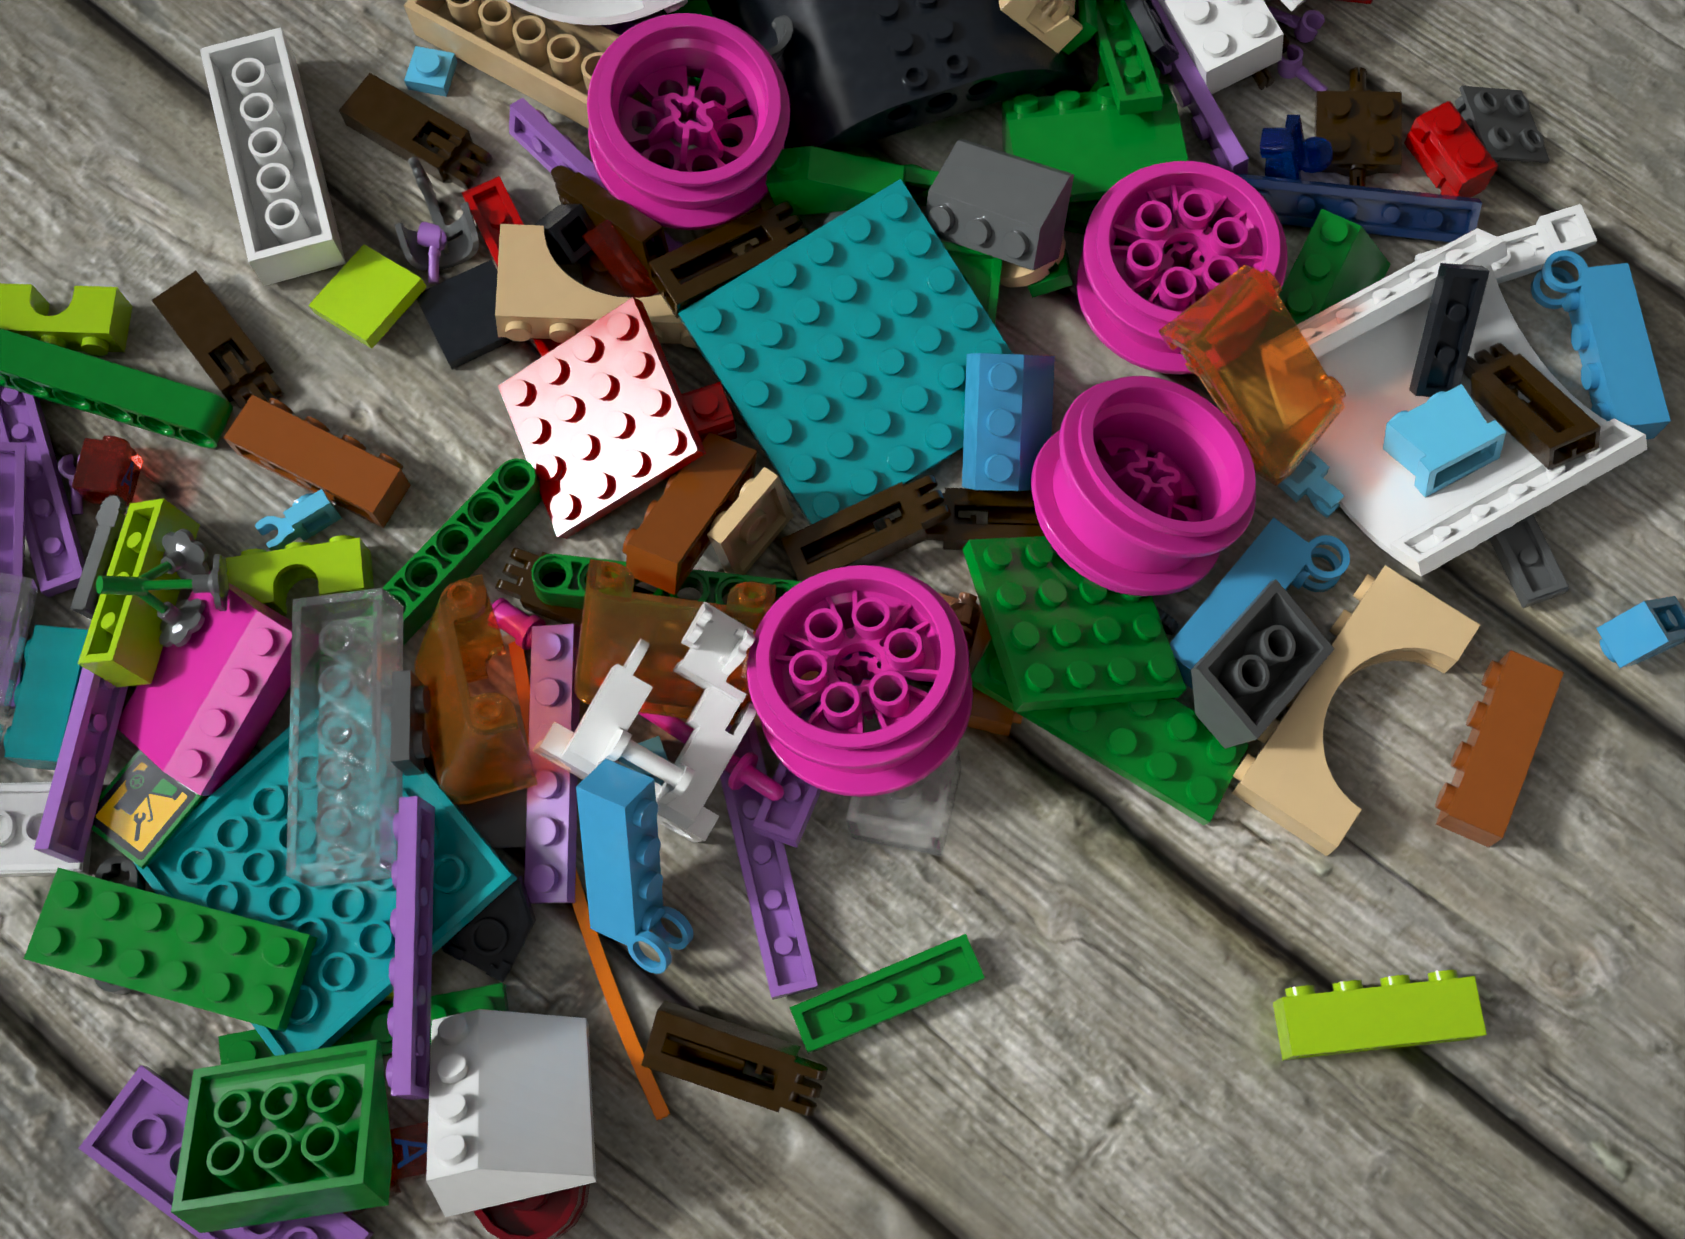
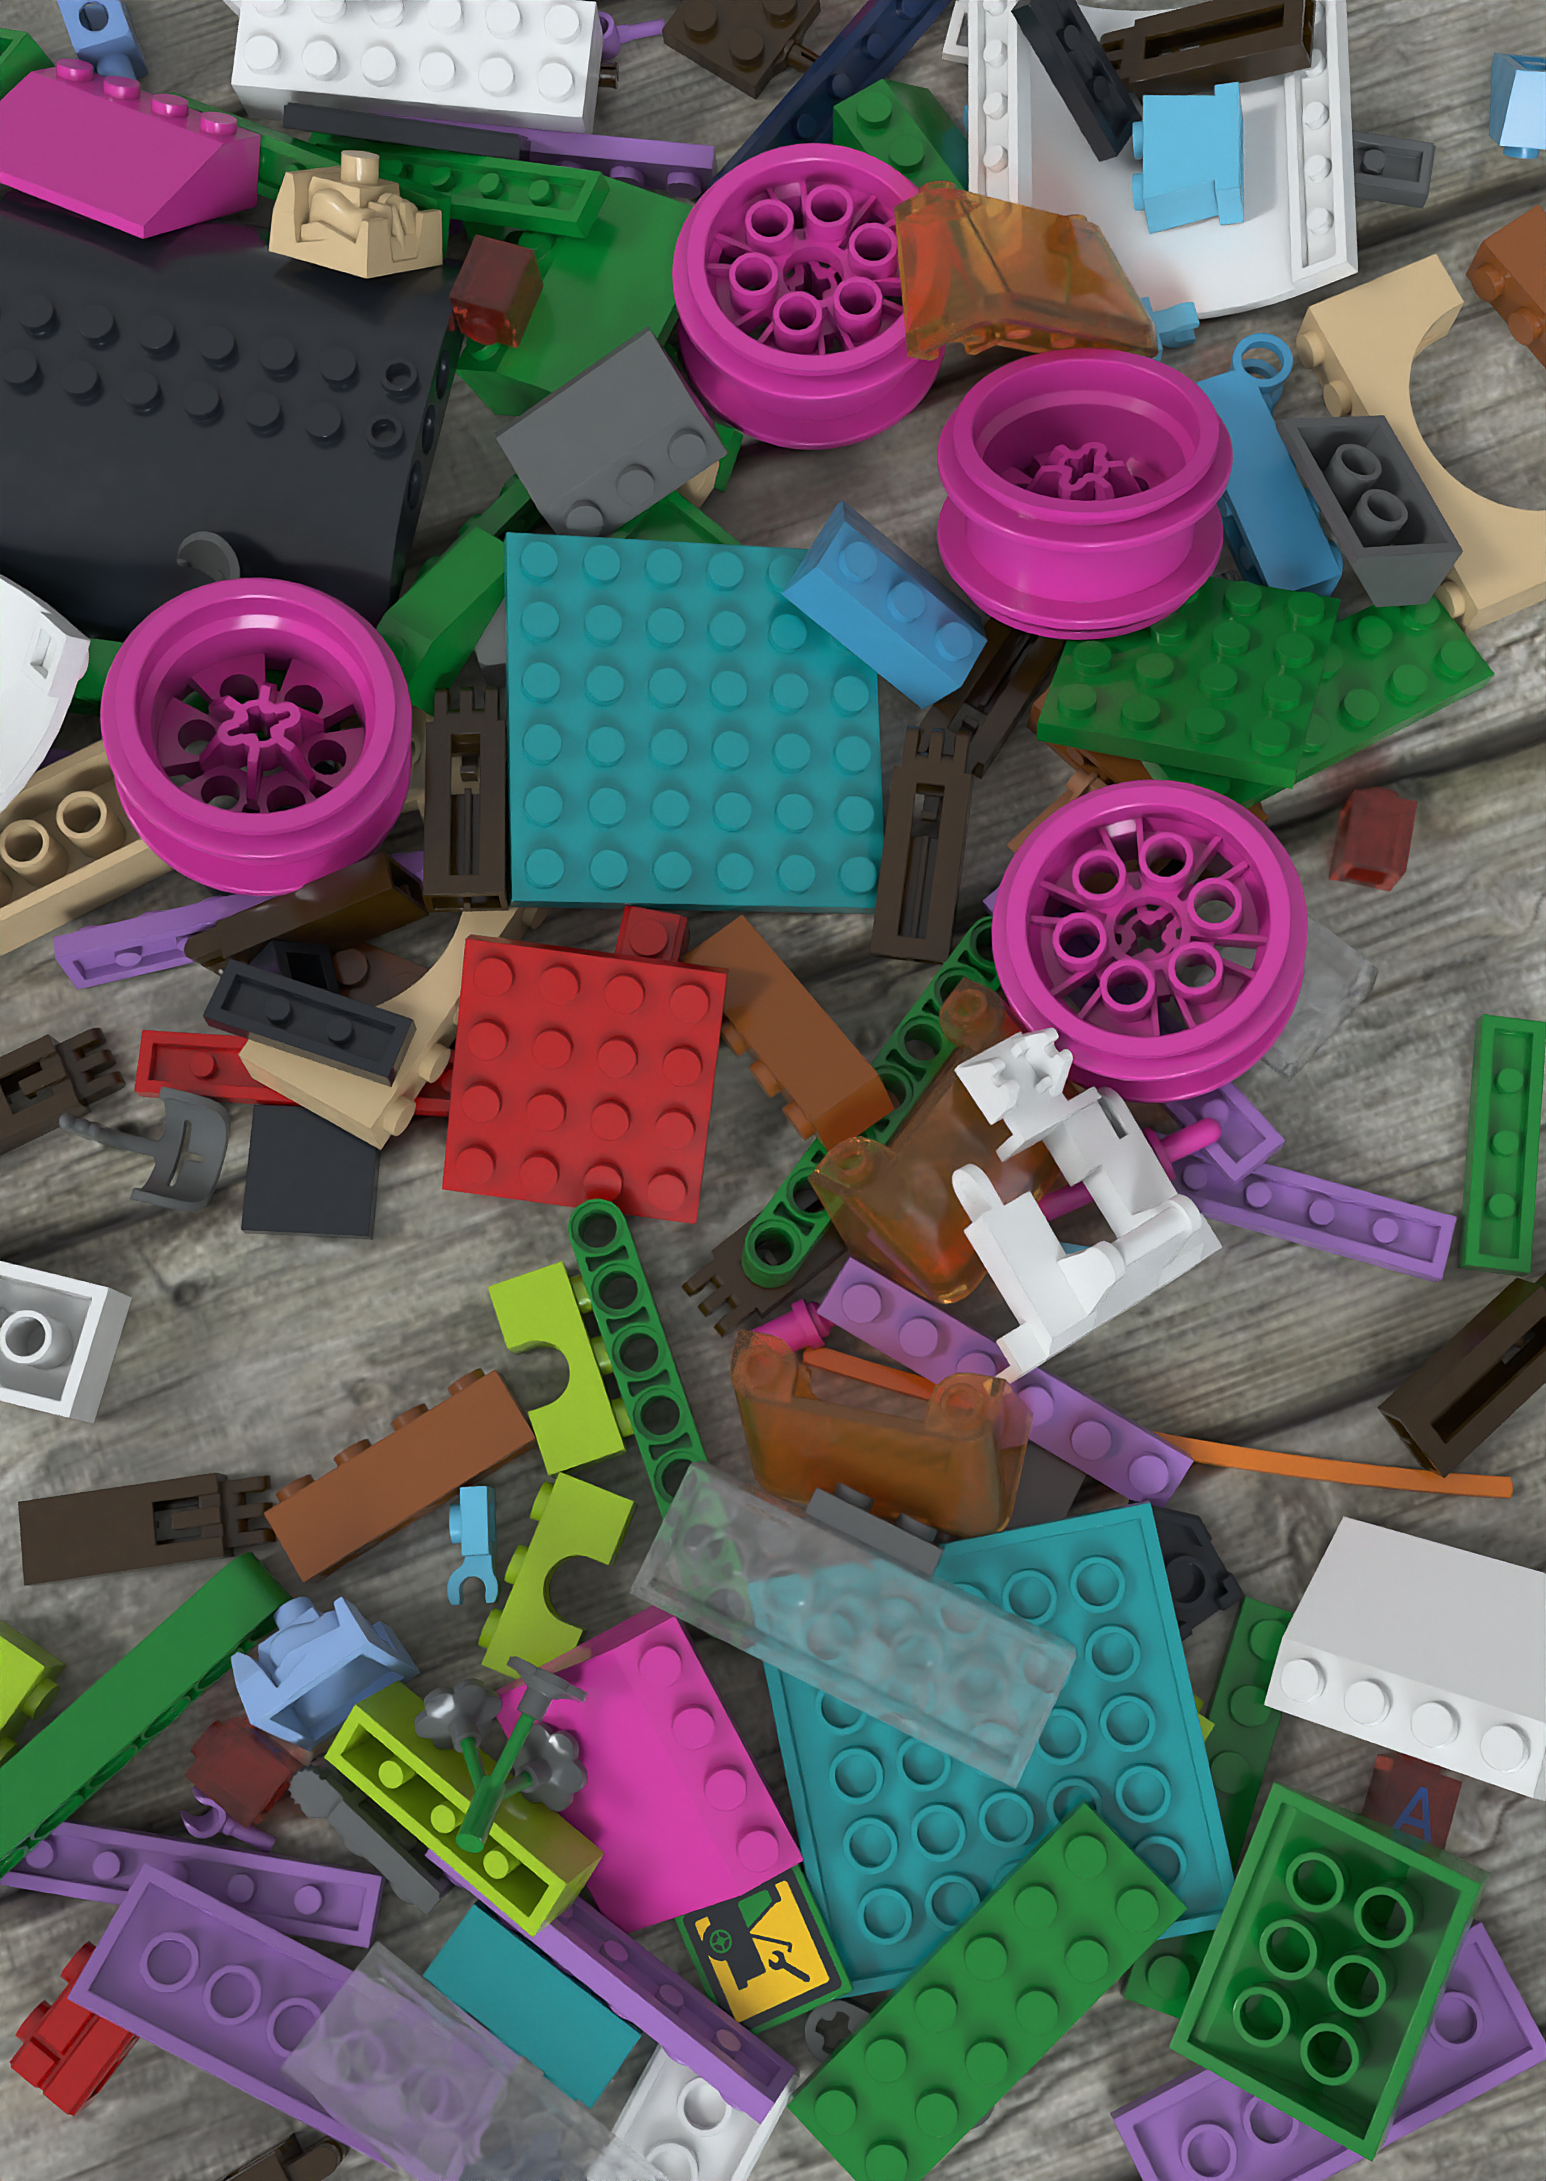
camera: 60 degrees left, 5 degrees up
lime tile [308,244,427,349] -> none
medium lavender plate [386,796,435,1100] -> none
medium lavender hand [417,222,447,284] -> none
dark azure hinge [576,759,694,974] -> none
clear red tile [582,219,658,298] -> none
tan plate [707,467,794,575] -> none
clear blue hips [1260,115,1333,180] -> none
none -> black plate [203,959,417,1087]
none -> light blue brick [230,1596,421,1751]
none -> clear red brick [449,234,544,348]
none -> lime arch [488,1261,634,1479]
none -> clear red brick [1329,787,1418,891]

